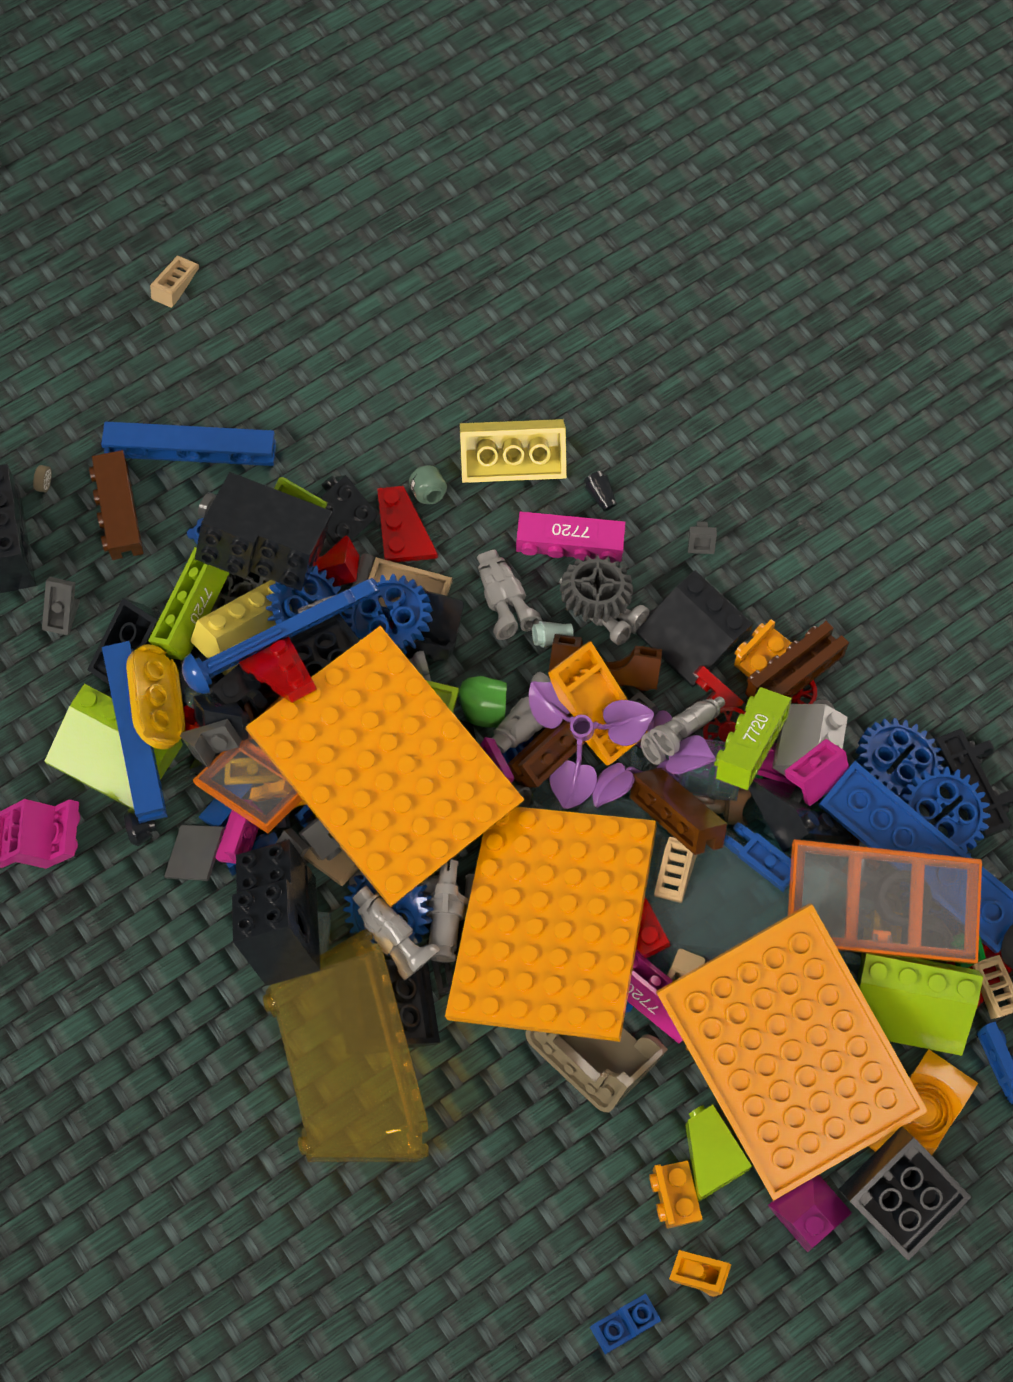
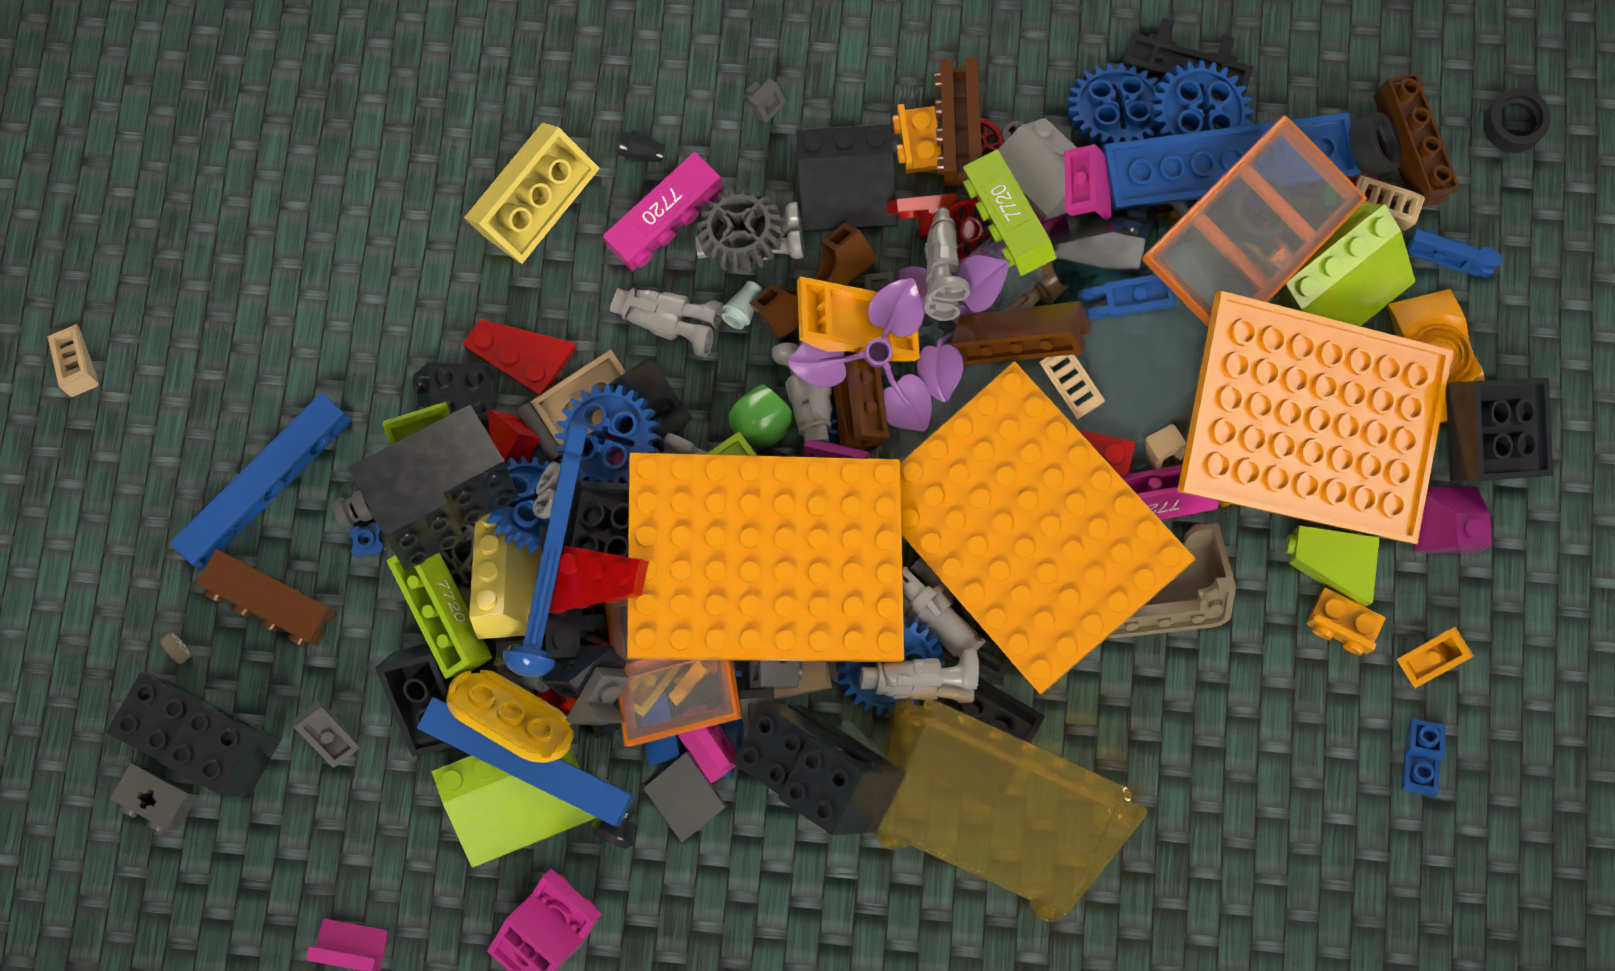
camera: 40 degrees left, 10 degrees up
sand green head [409,465,447,504] -> none

